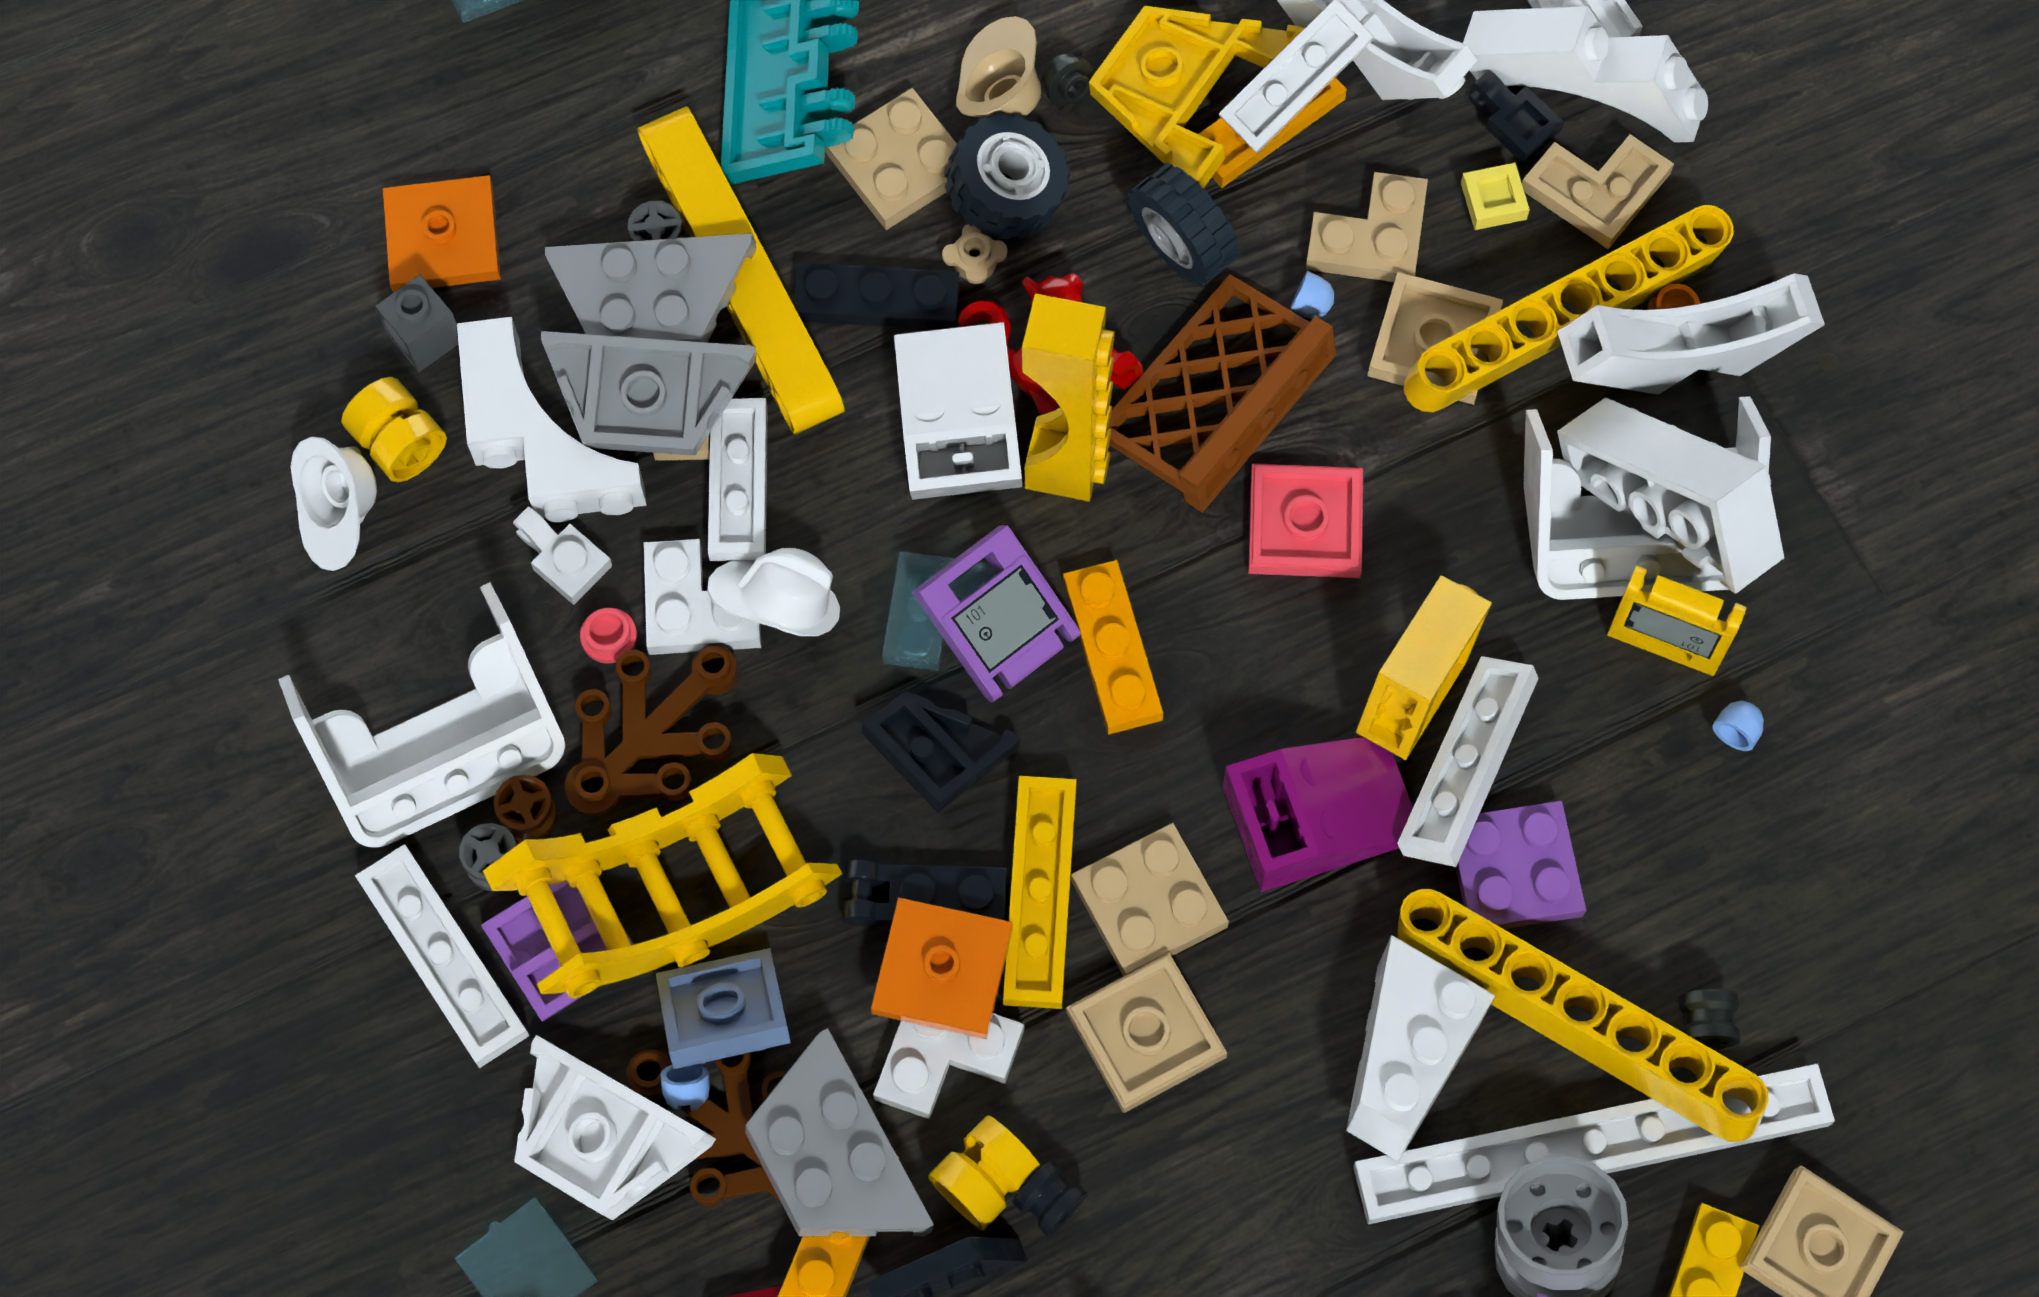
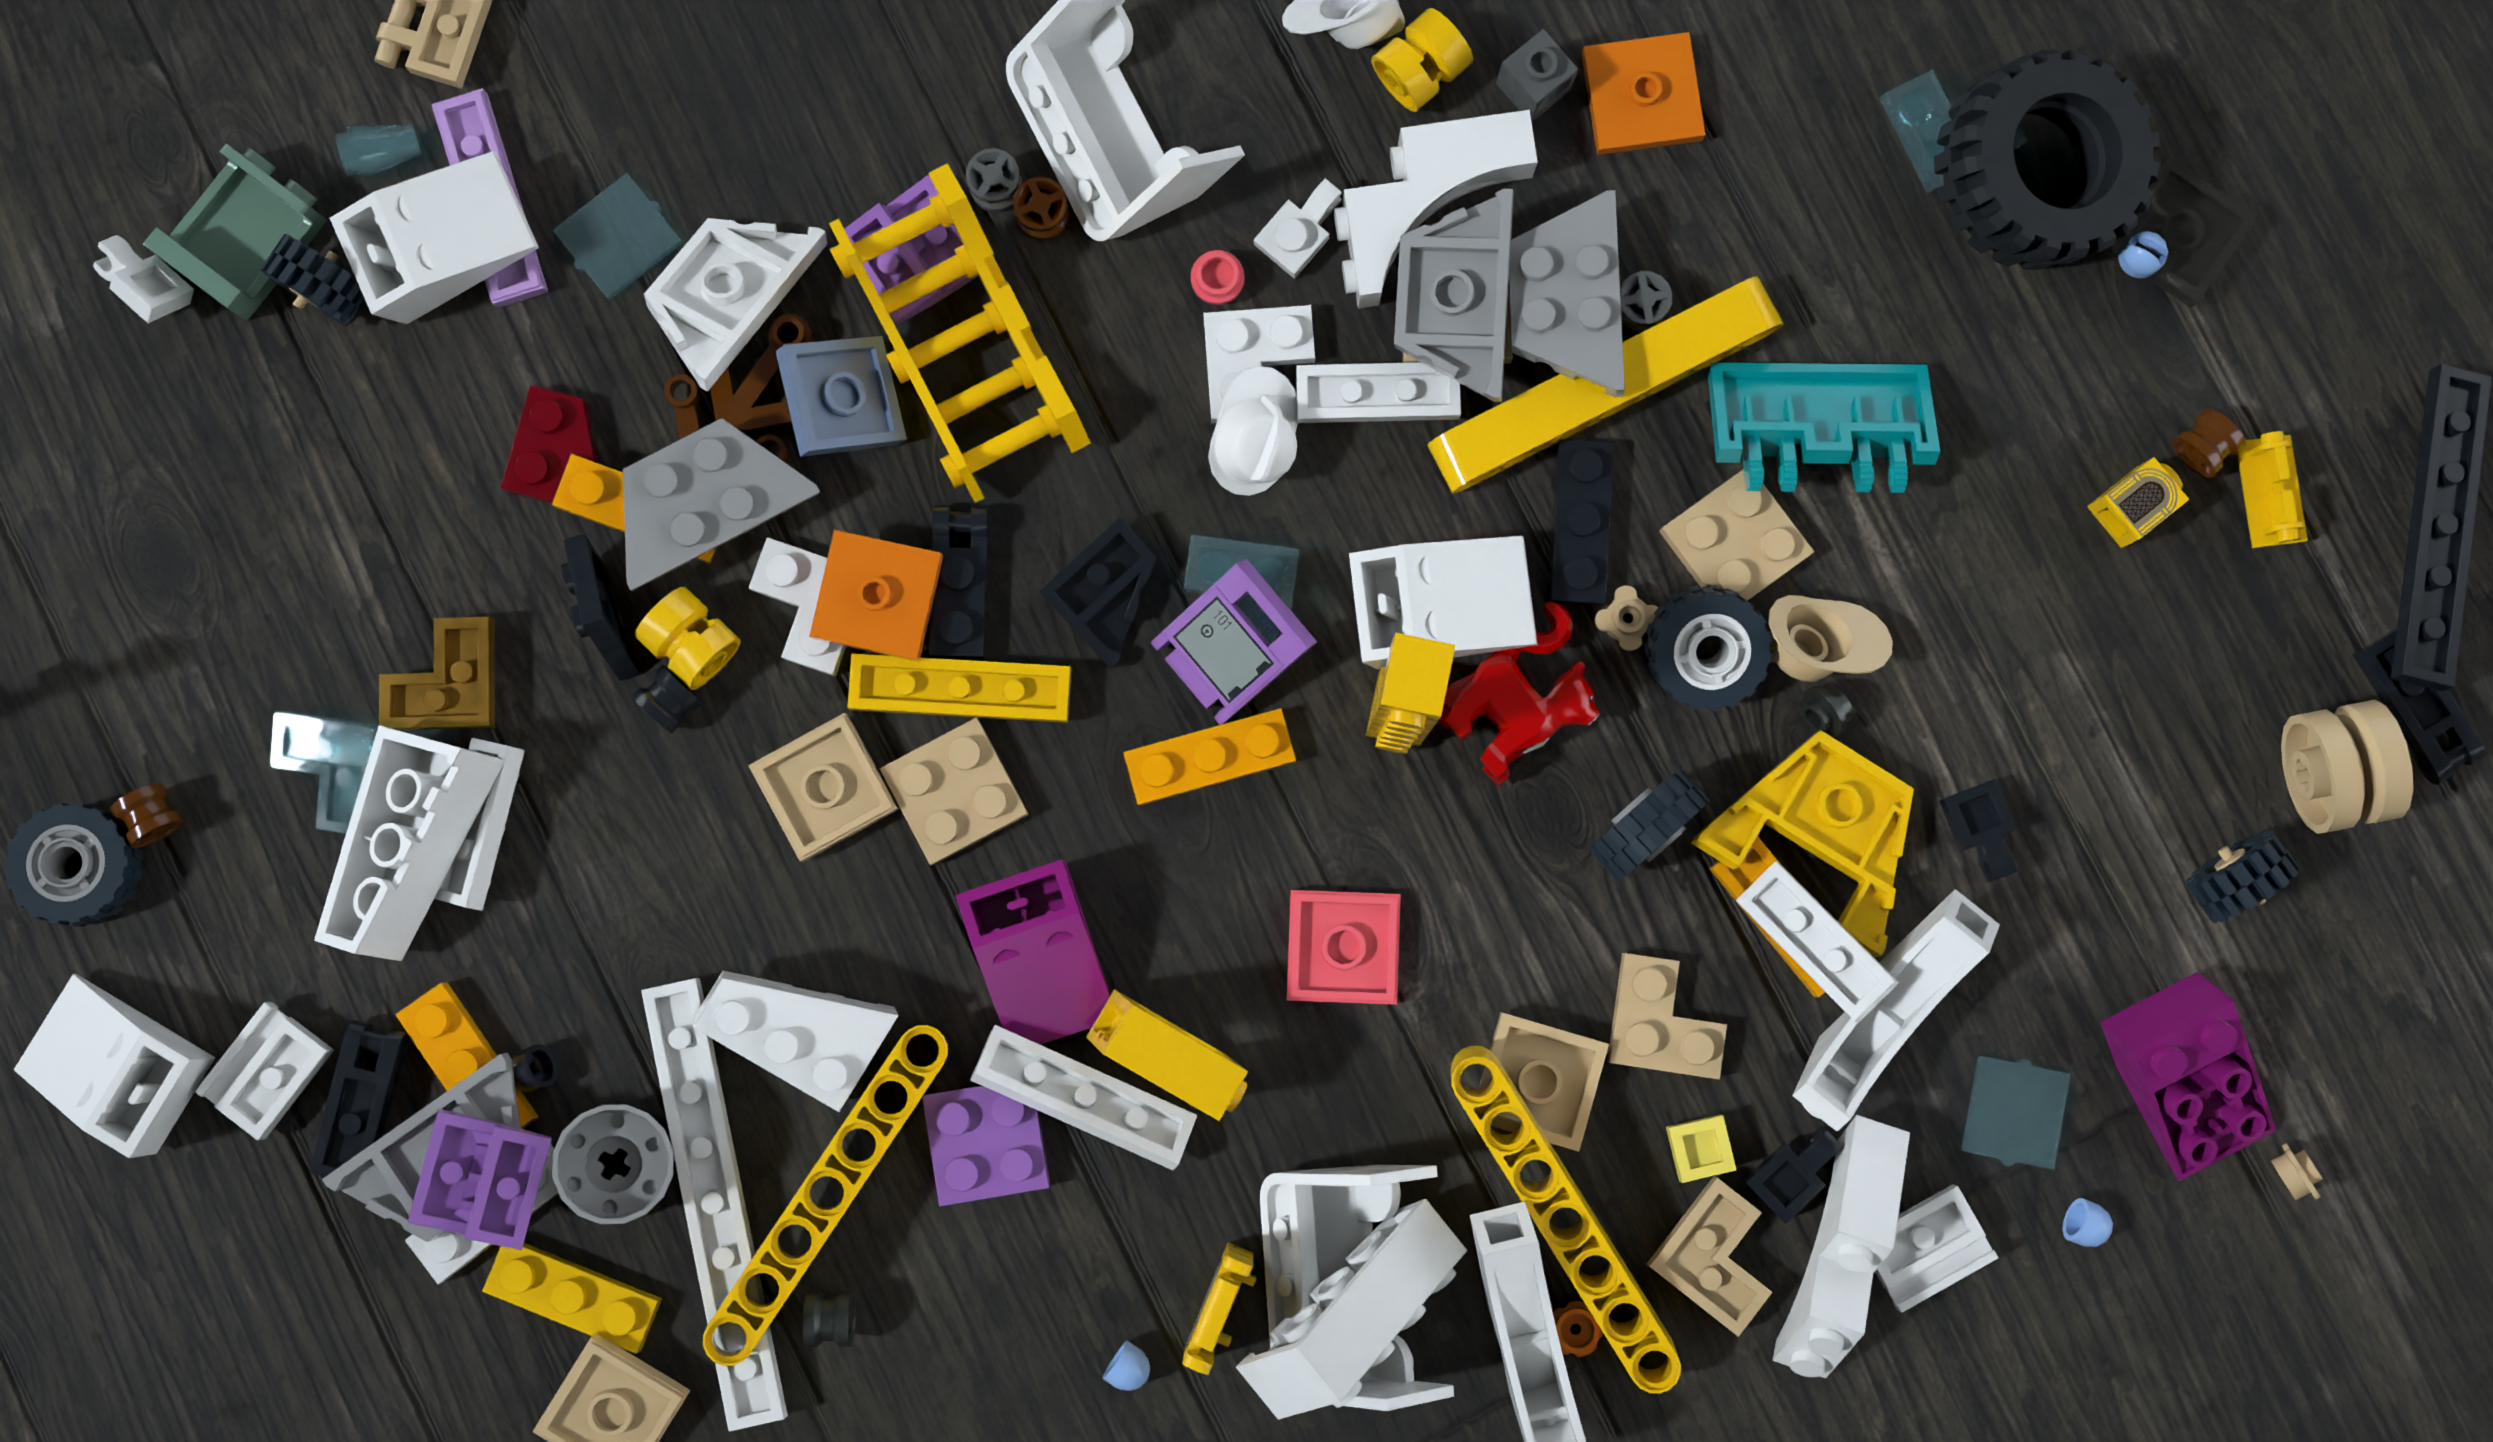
camera: 90 degrees right, 15 degrees up
white plate [355,844,529,1068] -> none
reddish brown plant [565,645,739,816] -> none
light blue hinge [661,1064,710,1112] -> none
dark orange fence [1108,274,1336,513] -> none
light blue hinge [1289,271,1334,319] -> none

